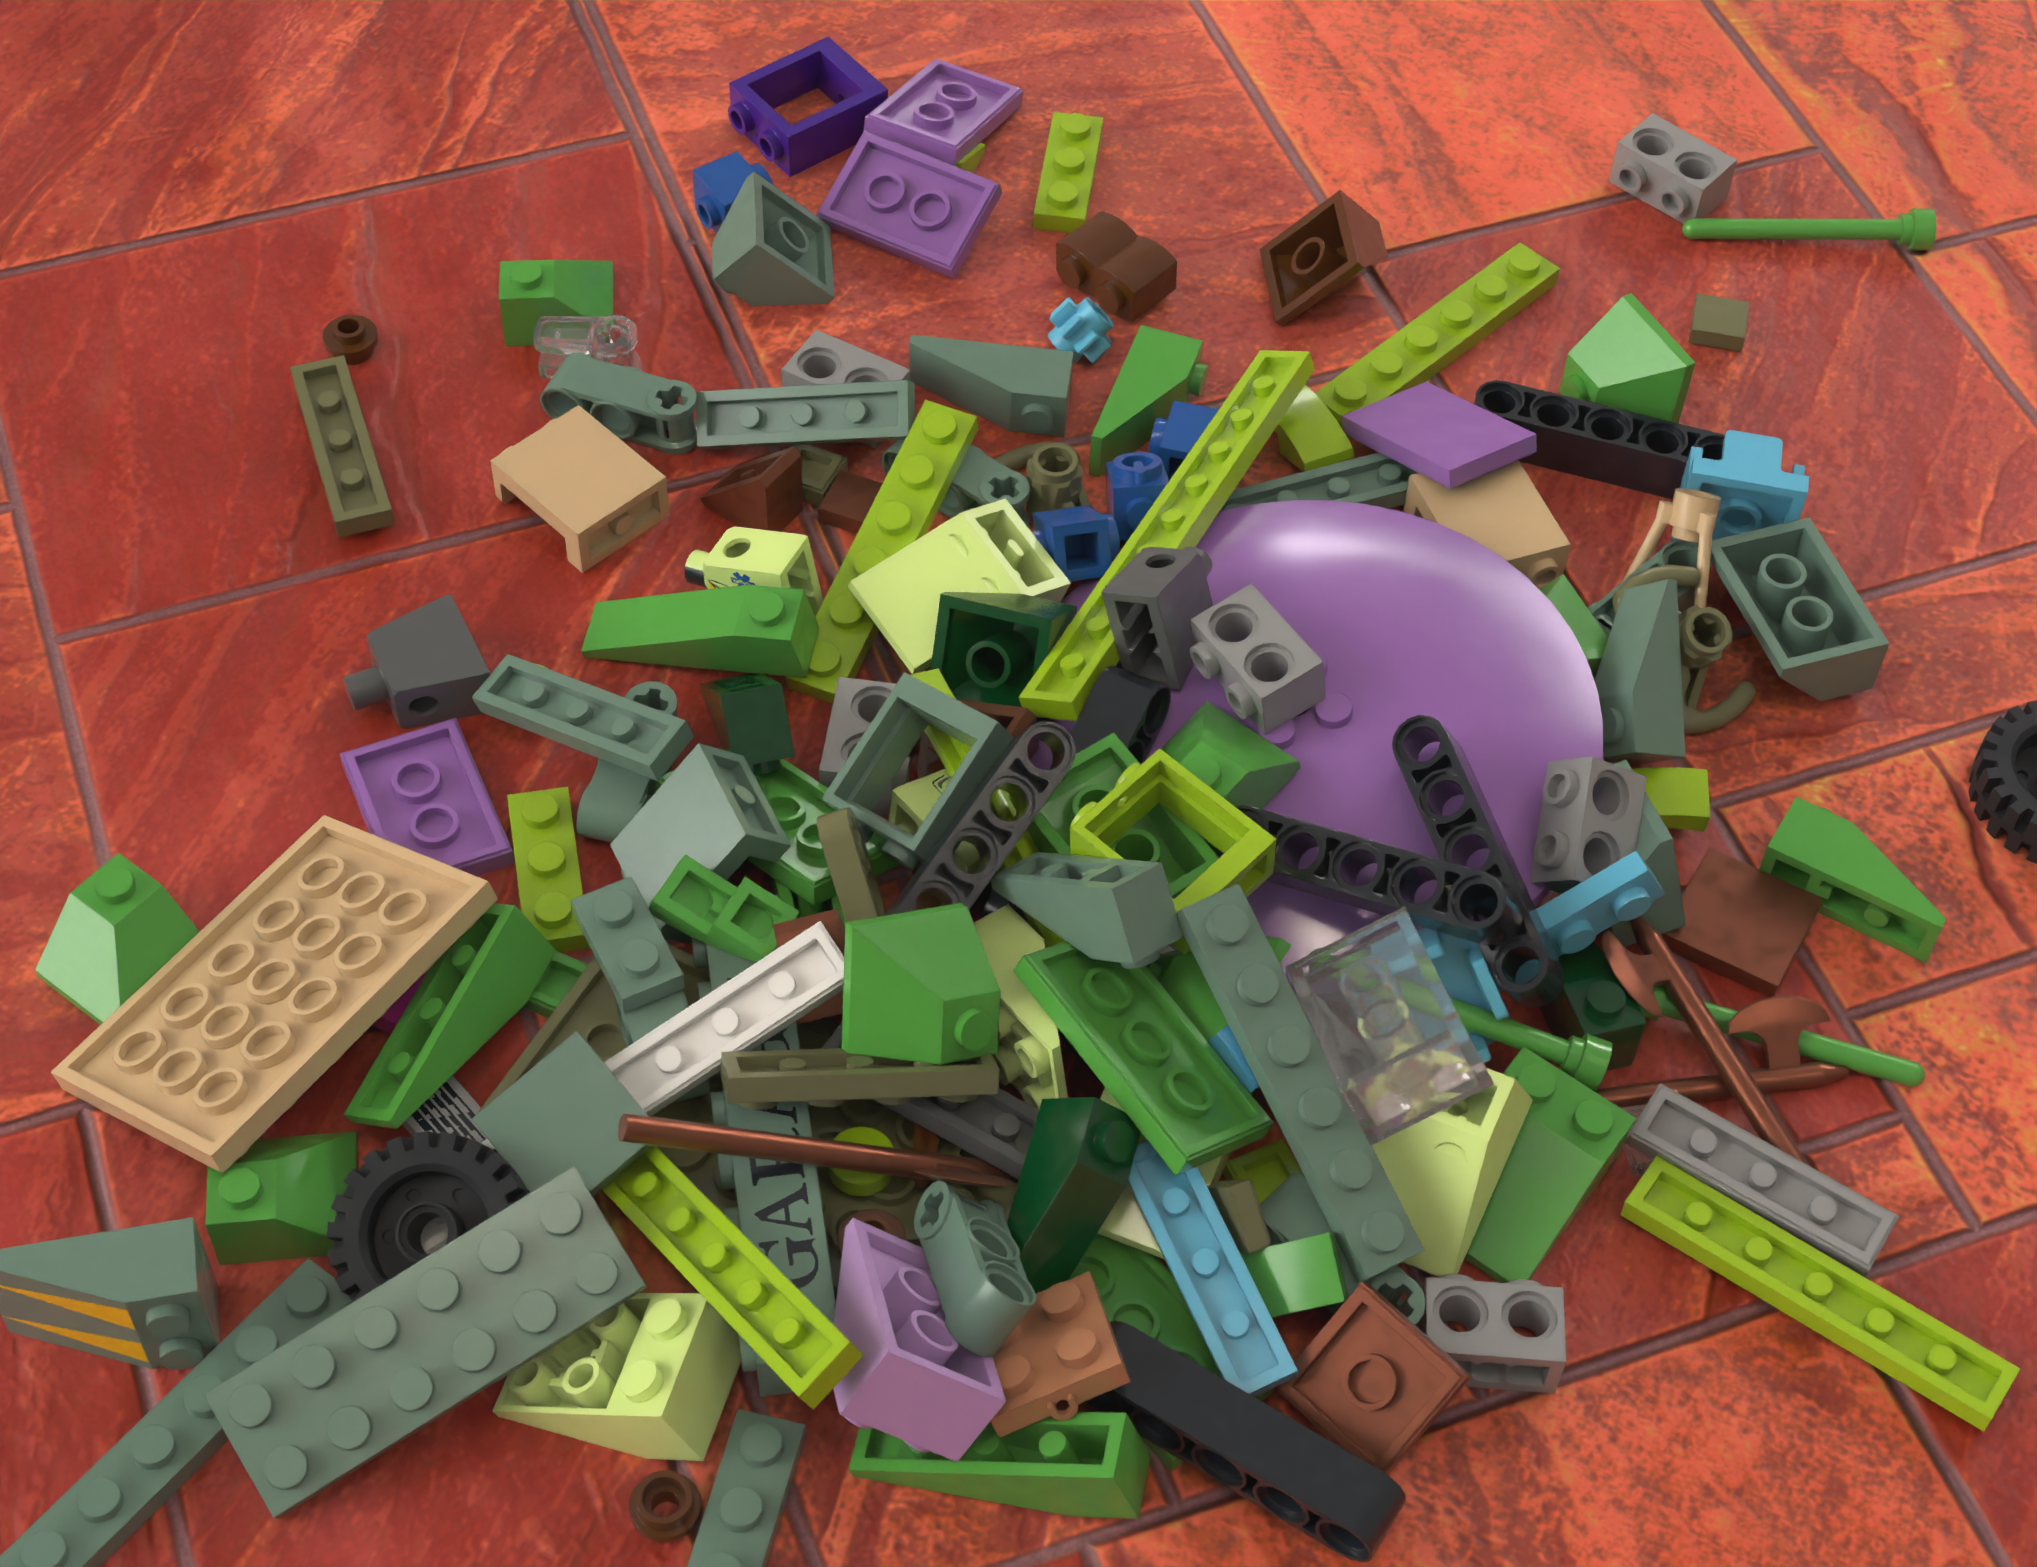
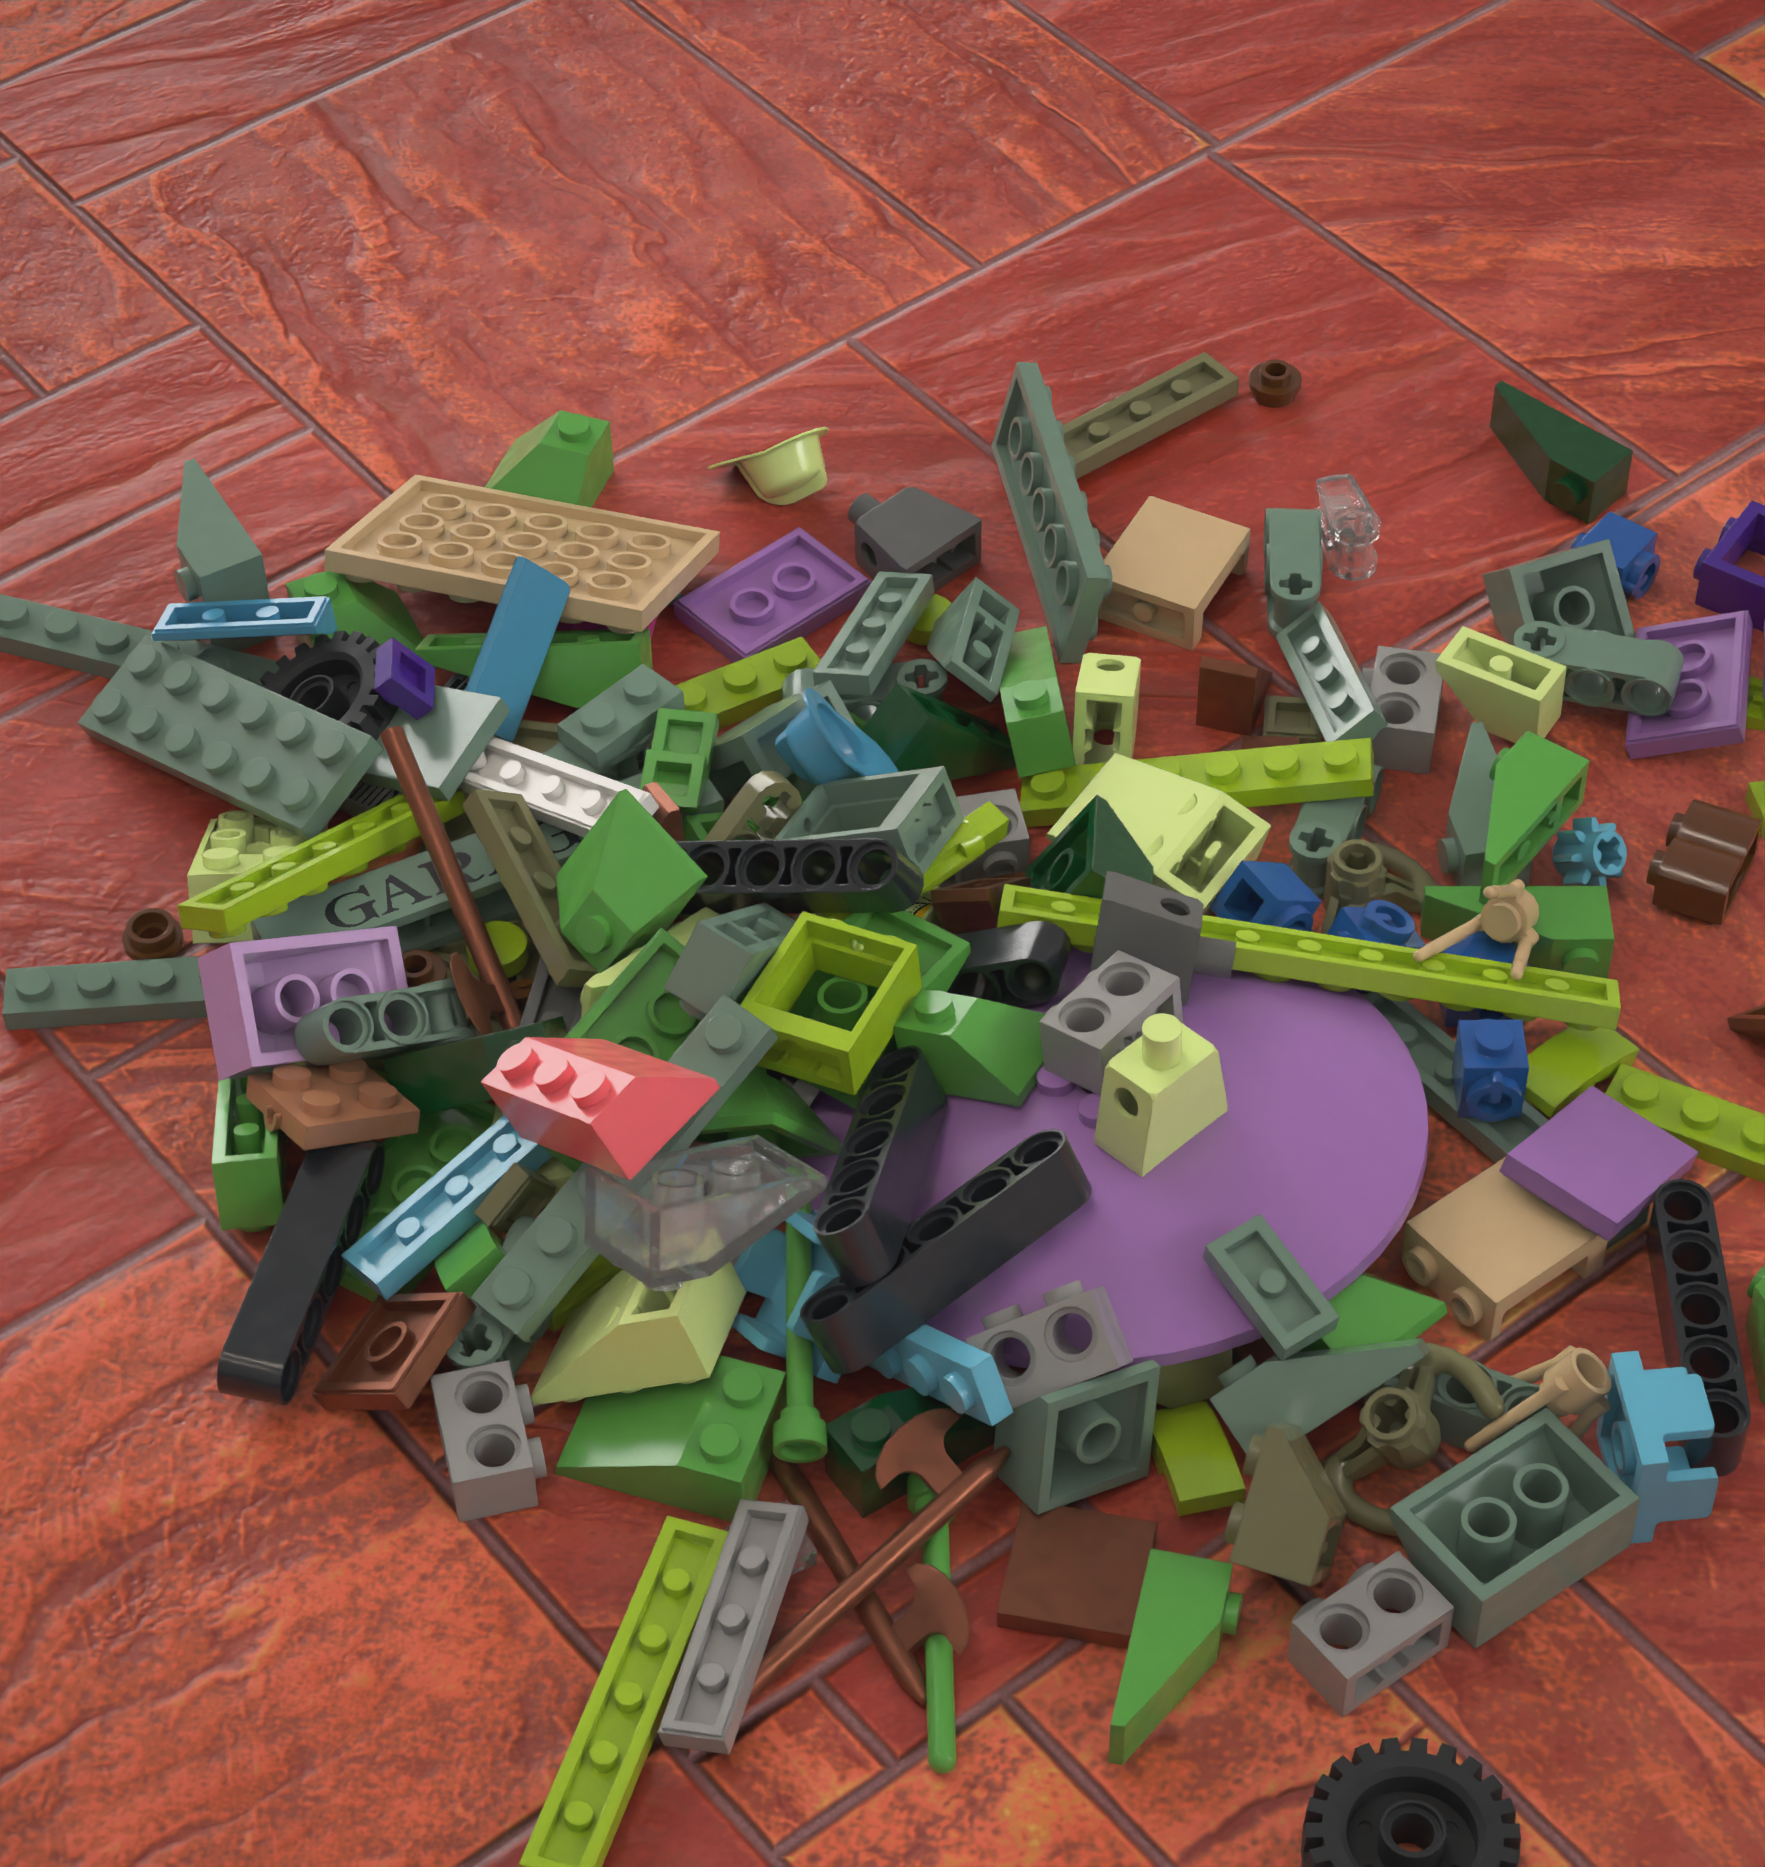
camera: 75 degrees right, 5 degrees down
bright green slope [499,260,614,346] -> none
none -> dark azure slope [152,596,337,641]
none -> dark purple plate [374,637,435,720]
none -> dark azure slope [465,556,570,742]
none -> coral slope [481,1037,720,1180]
none -> yellowish green piece [707,427,829,505]
none -> dark azure piece [775,688,899,785]
none -> sand green slope [927,577,1020,702]
none -> sand green plate [991,362,1112,663]
none -> yellowish green torso [1094,1013,1228,1177]
none -> sand green plate [1203,1214,1340,1361]
none -> olive slope [1224,1422,1347,1586]
none -> light grey brick [1287,1550,1454,1717]
none -> tan plant [1413,879,1539,980]
none -> yellowish green slope [1435,626,1567,743]
none -> blue brick [1452,1019,1529,1122]
none -> bright green slope [1479,730,1590,905]
none -> dark green slope [1490,380,1633,524]
none -> sand green piece [1513,621,1684,717]

